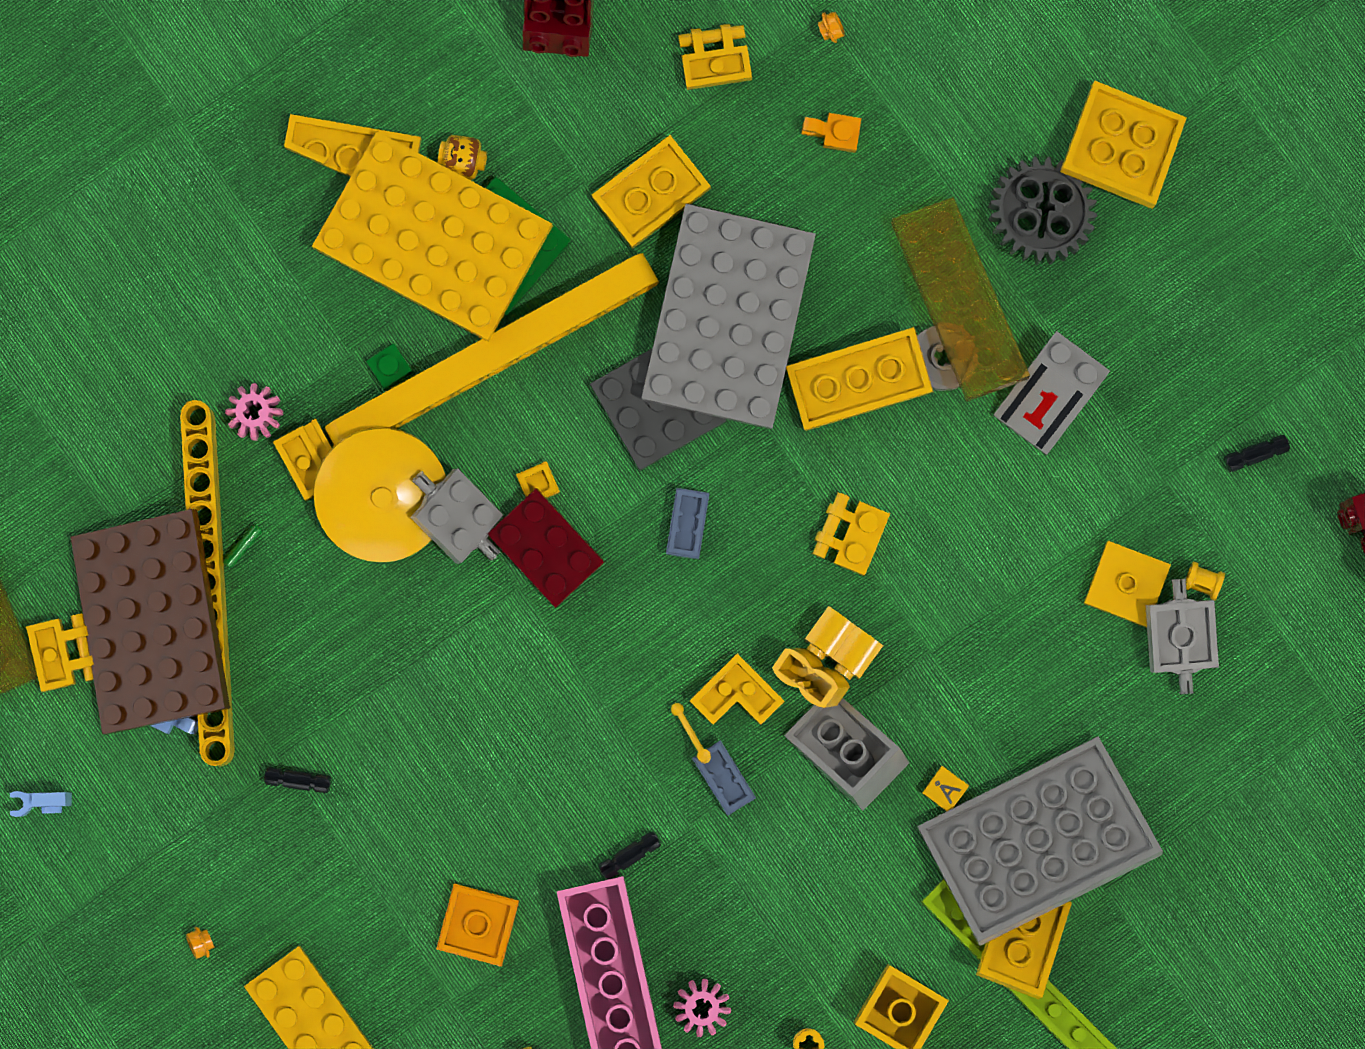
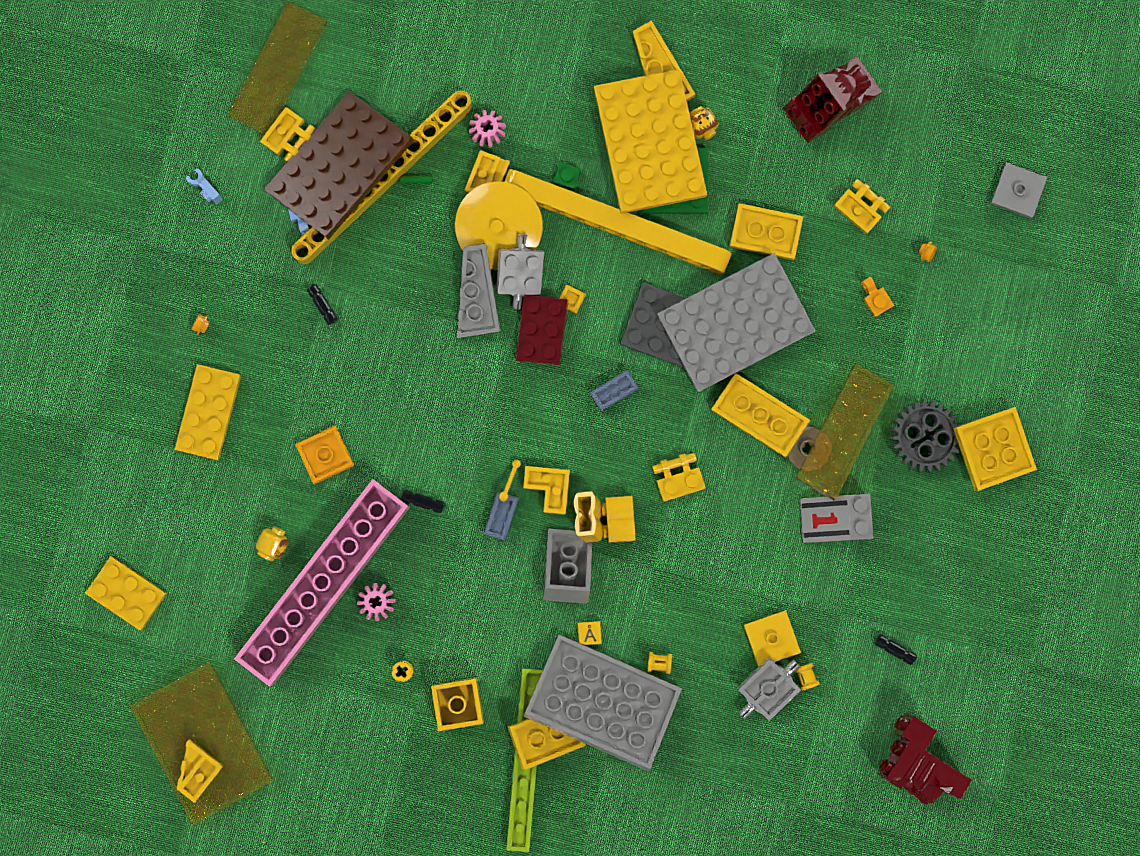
camera: 45 degrees right, 0 degrees up
none -> light grey wing [457,244,501,338]
none -> yellow bush [647,652,672,674]

